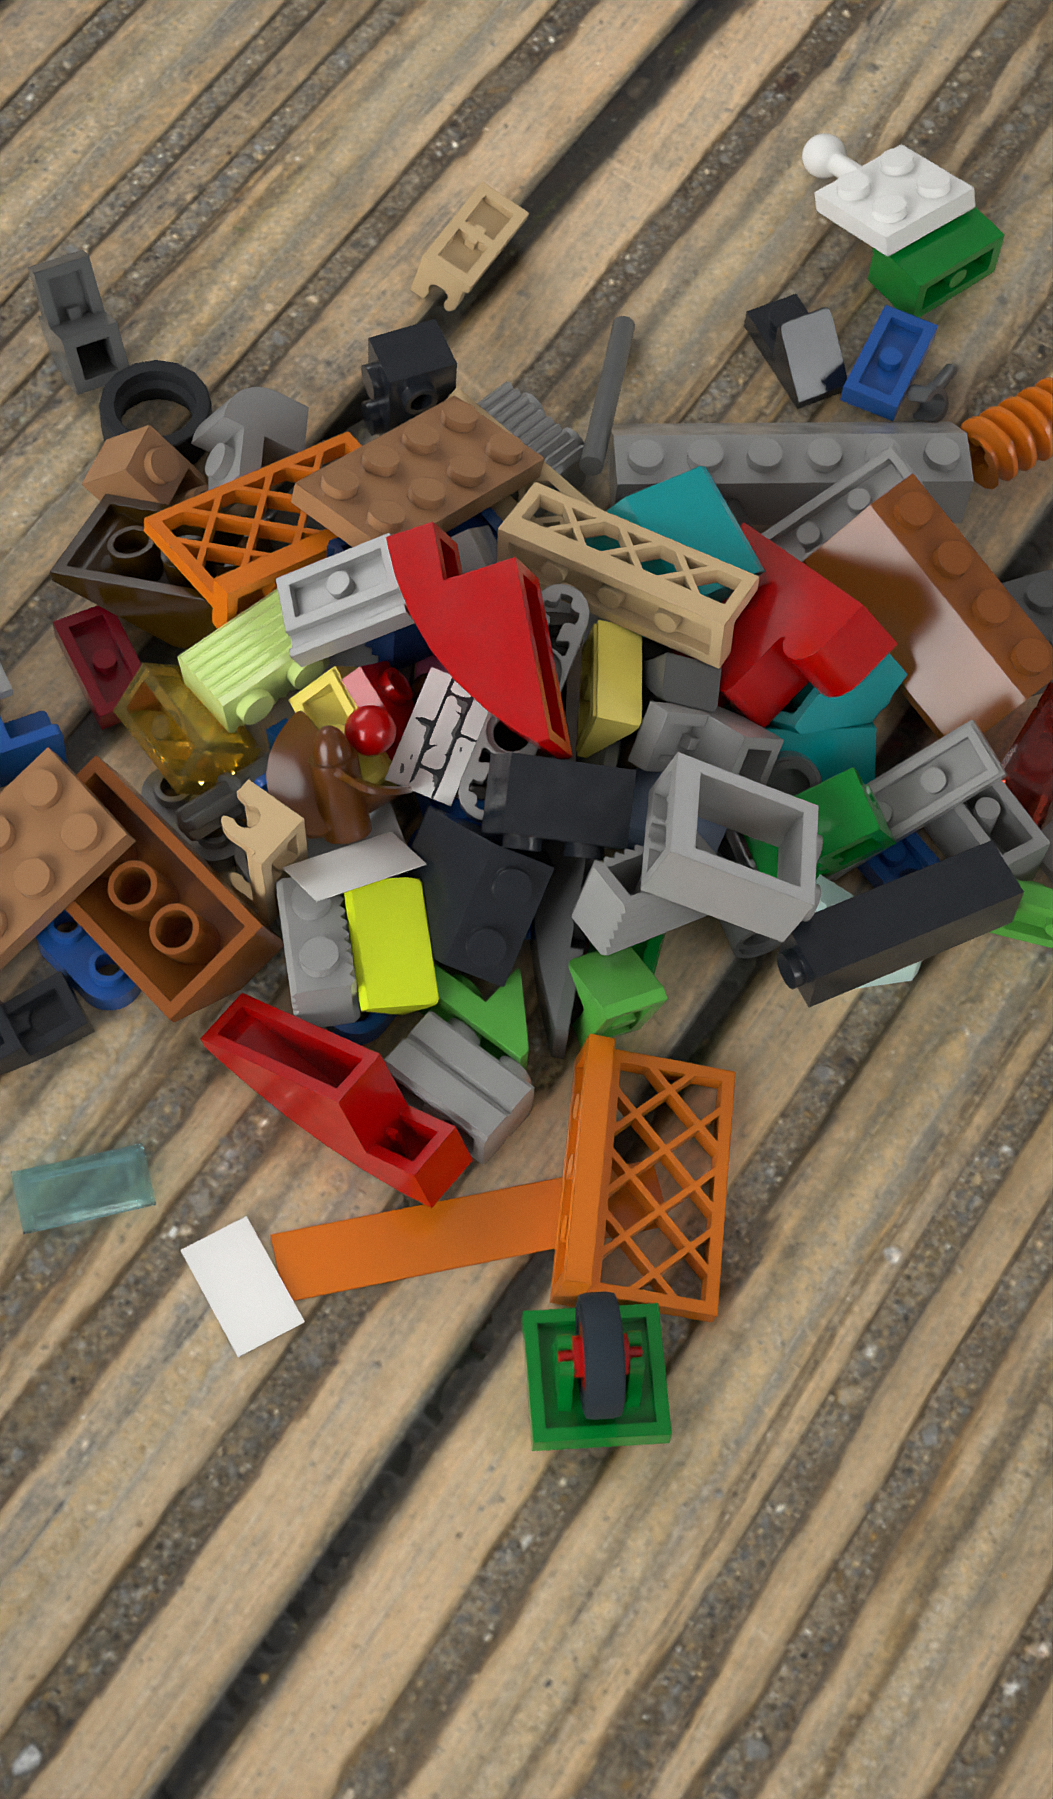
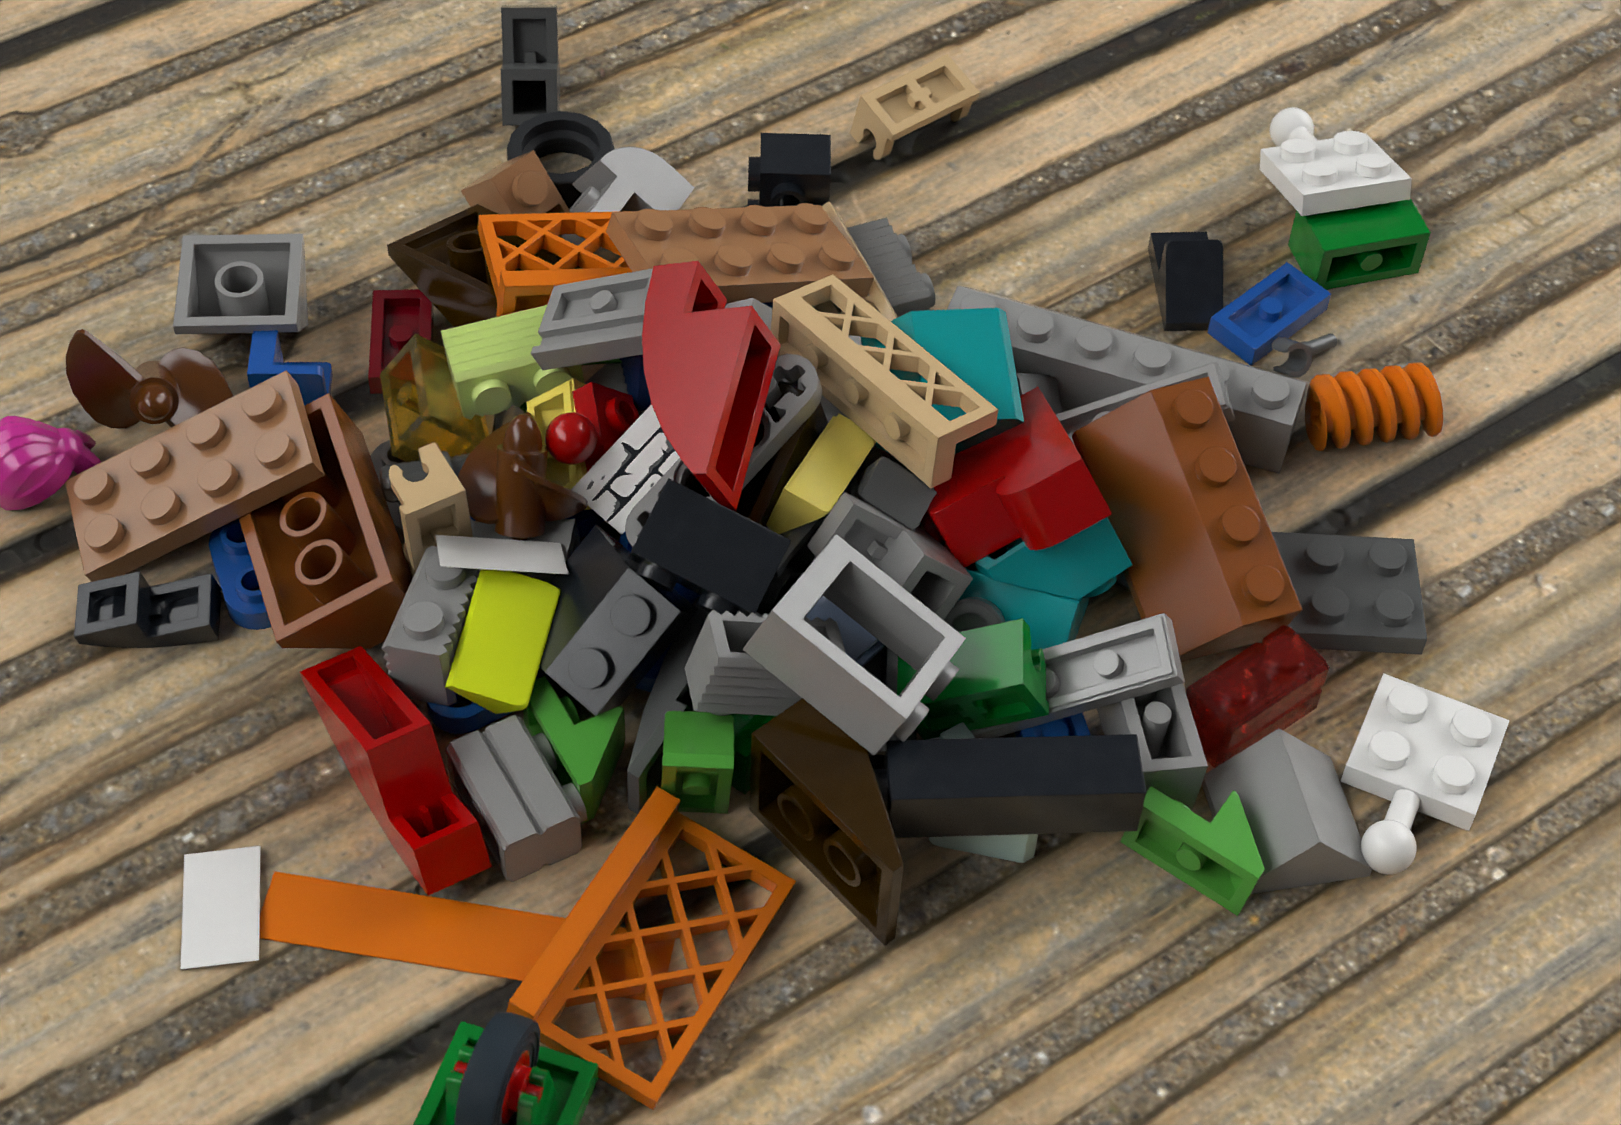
camera: 25 degrees right, 10 degrees down
clear light blue tile [11,1143,156,1235] -> none
dark grey bar [579,316,635,476] -> none
none -> dark brown slope [749,698,904,946]

